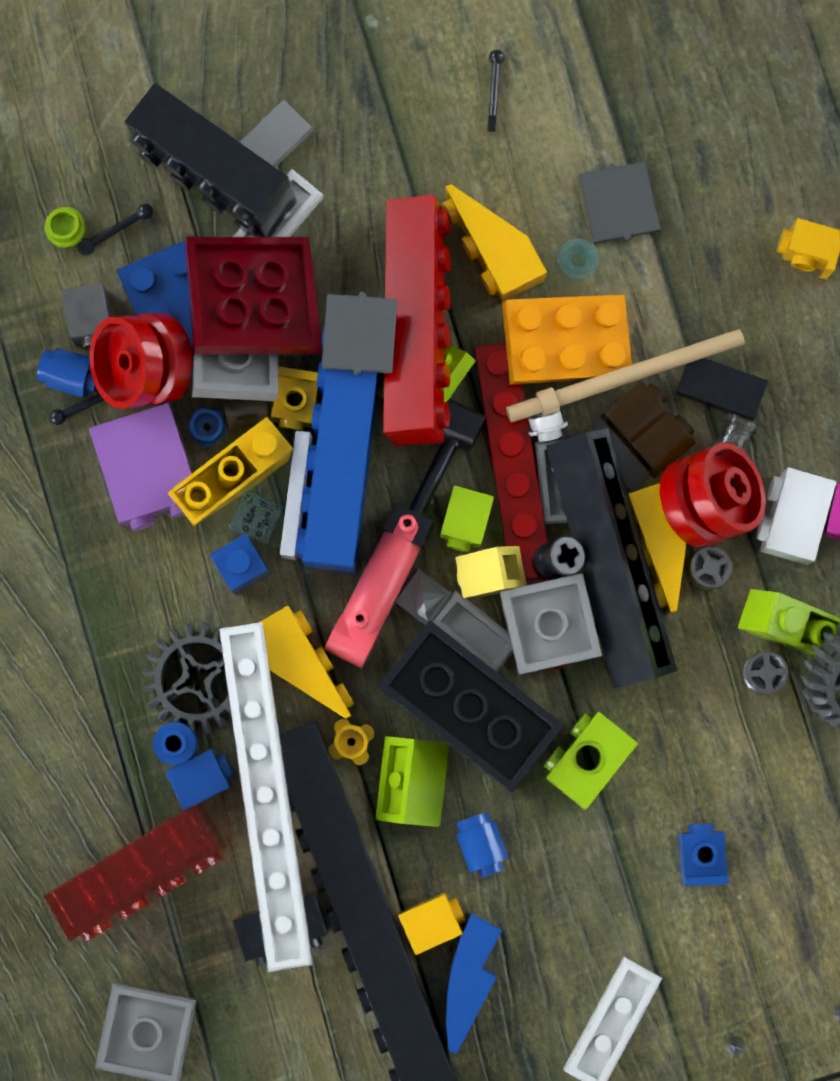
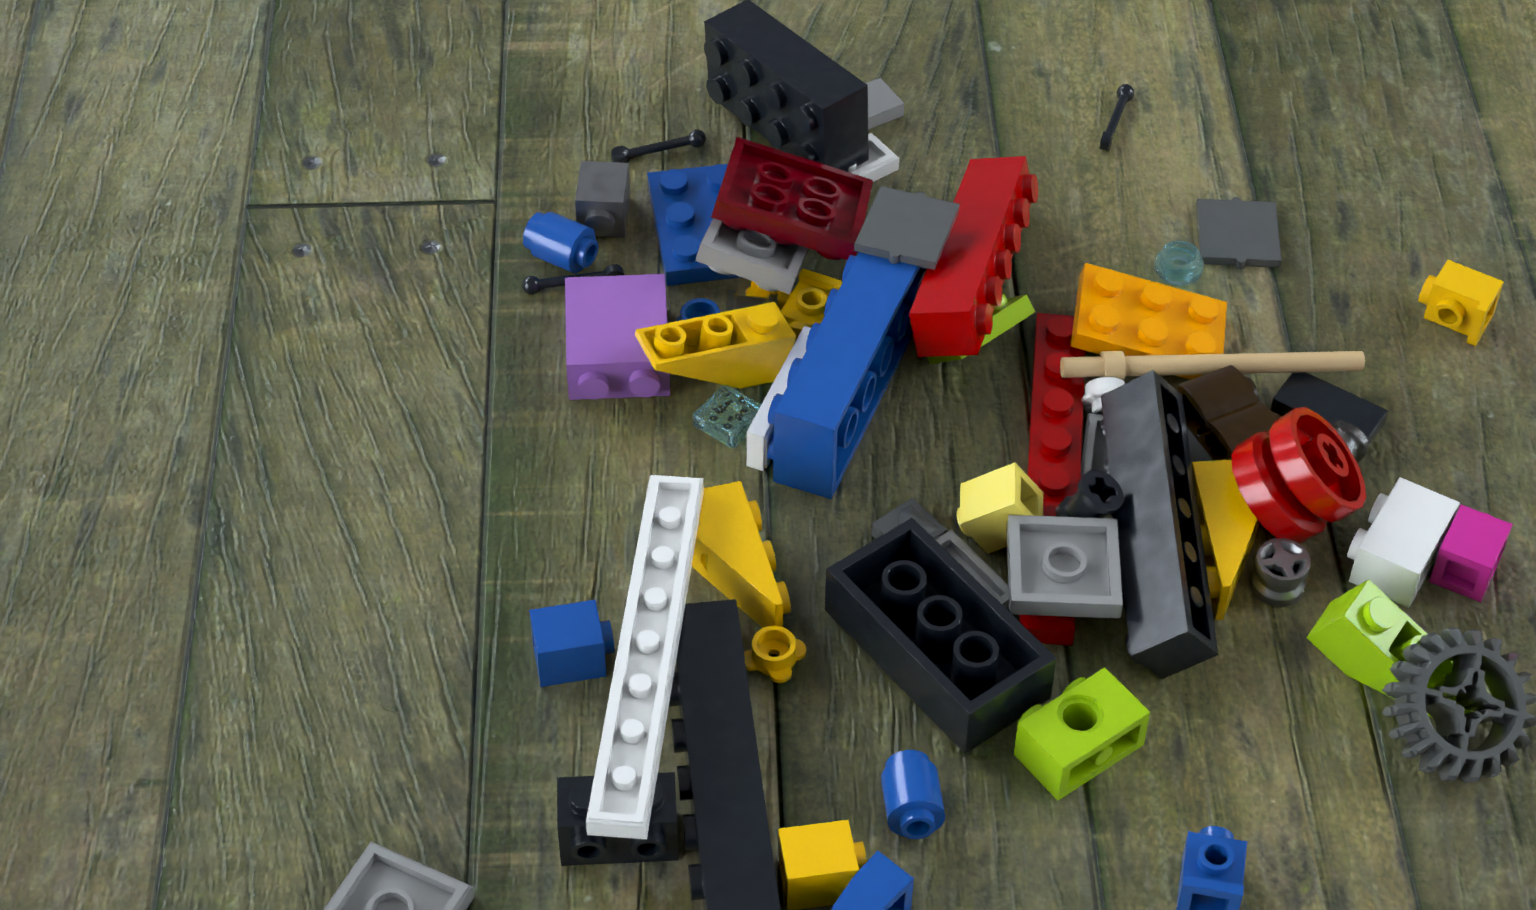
camera: 15 degrees right, 35 degrees down
clear red brick [43,803,228,943] -> none
lime plate [44,207,86,248] -> none
red wheel [89,312,193,409] -> none
dark grey gear [142,622,232,735] -> none
blue brick [153,722,200,765] -> none
blue brick [210,534,271,595] -> none
coral piece [324,398,487,669] -> none
lime panel [375,736,449,827] -> none
lime brick [440,485,494,553] -> none
yellow slope [442,184,547,304] -> none
flat silver wheel [742,652,789,695] -> none

